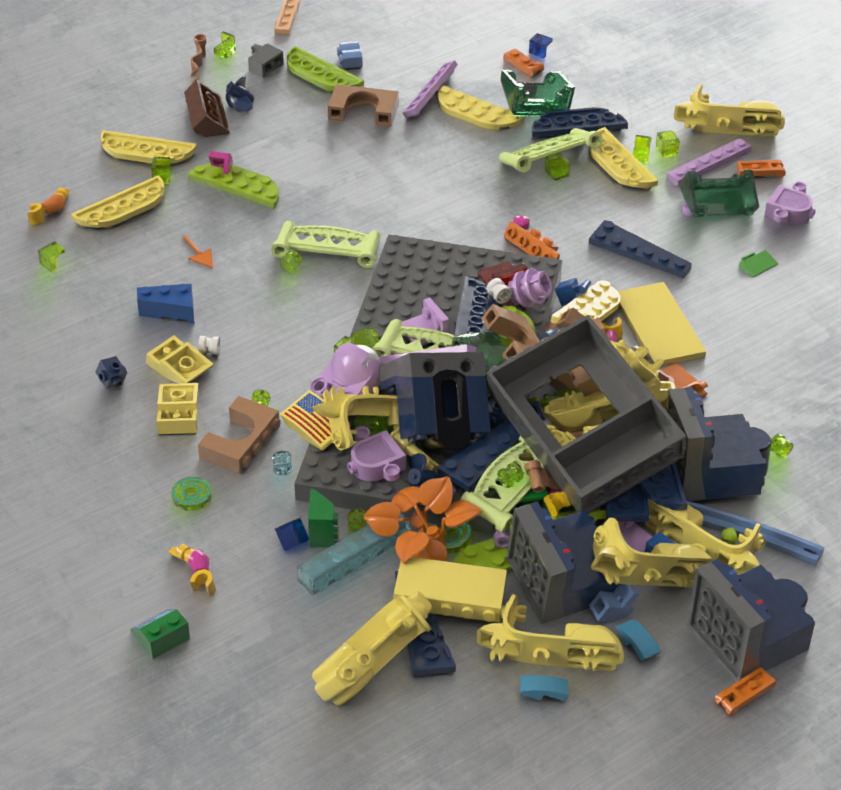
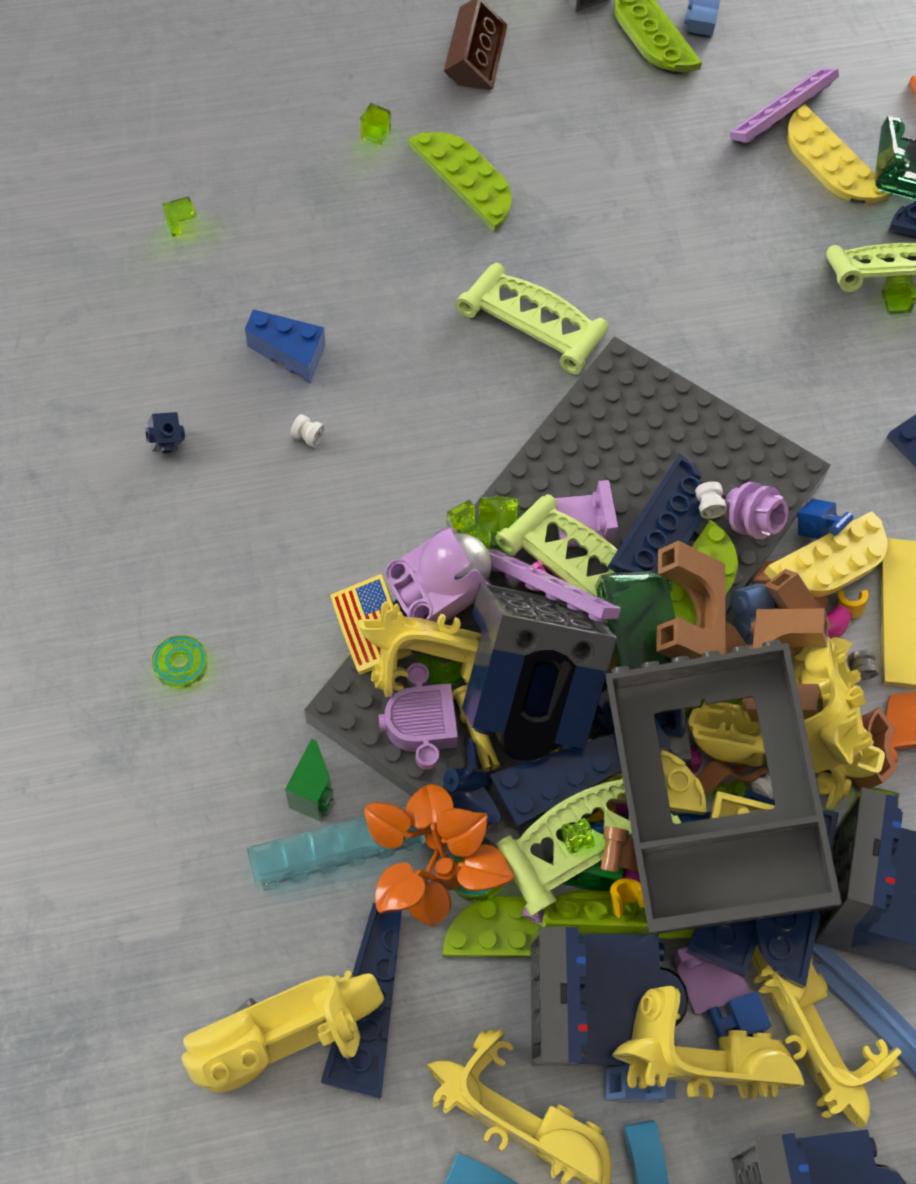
camera: 20 degrees right, 20 degrees up
piece [27,187,71,225] -> none
light yellow plate [71,175,164,228] -> none
light yellow plate [101,130,197,166] -> none
green slope [130,609,190,659] -> none
light yellow slope [146,335,214,384] -> none
light yellow slope [157,383,198,434] -> none
yellow piece [168,544,216,596] -> none
orange piece [183,235,213,268] -> none
medium nougat arch [198,396,281,474] -> none
dark pink tile [209,151,233,174] -> none
dark blue piece [226,75,254,112] -> none
clear neon green wheel [251,389,271,407] -> none
clear light blue wheel [272,450,293,476] -> none
clear blue panel [275,518,309,551] -> none
clear neon green wheel [280,250,302,273] -> none
medium nougat arch [328,84,399,127] -> none
clear neon green wheel [347,508,368,534] -> none
light yellow brick [393,557,507,623] -> none
clear red bracket [478,261,528,286] -> none
orange bracket [503,222,560,259] -> none
dark pink tile [513,215,530,230] -> none
lime hinge [717,527,738,544] -> none

